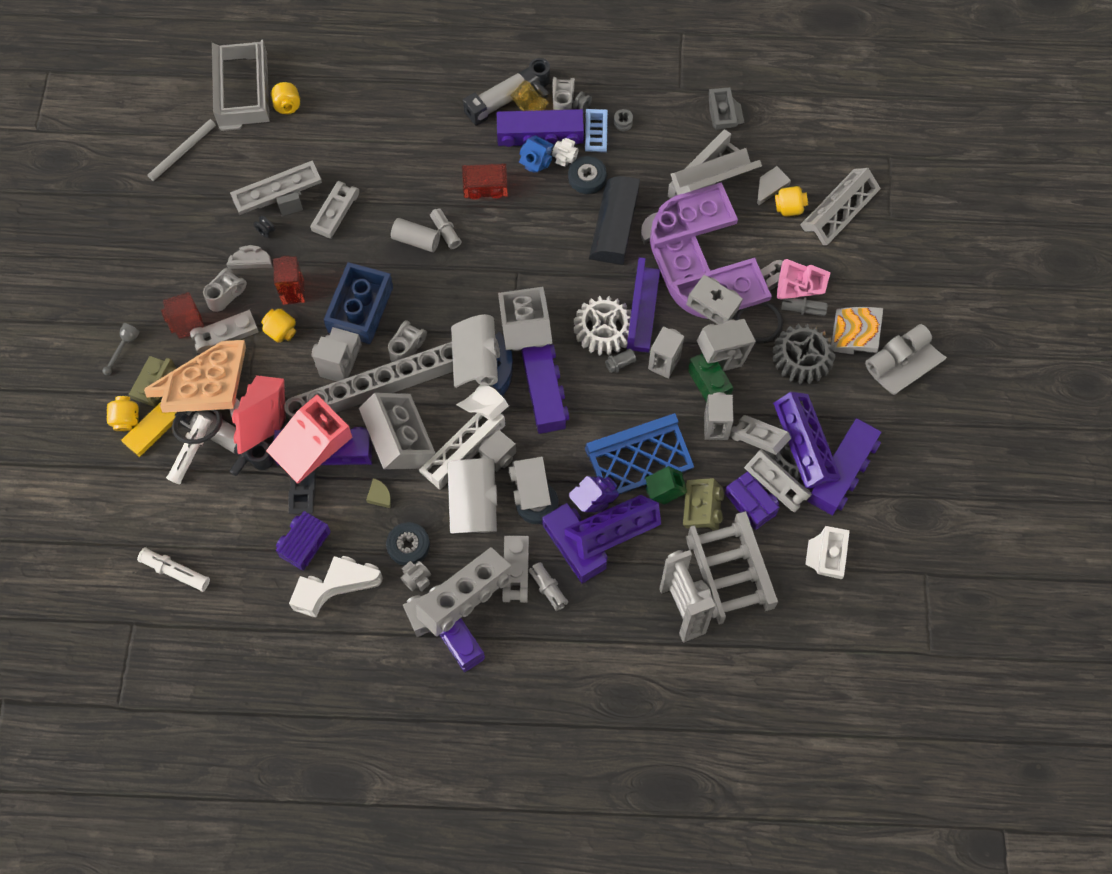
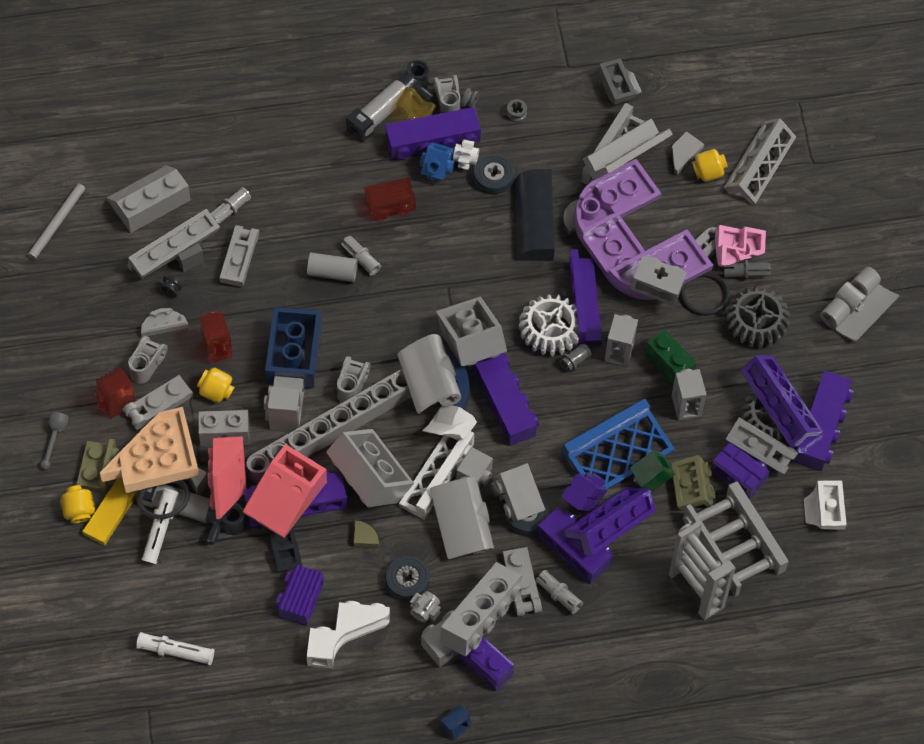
camera: 15 degrees left, 5 degrees down
light grey piece [212,40,270,131] -> none
yellow head [271,82,300,114] -> none
light blue slope [585,109,608,152] -> none
light grey brick [697,319,756,371] -> none
light grey plate [730,415,791,455] -> none
slope [831,307,883,354] -> none
none -> light grey slope [107,165,191,233]
none -> light grey brick [199,410,250,446]
none -> light grey axle [211,187,251,225]
none -> dark blue brick [438,705,471,741]

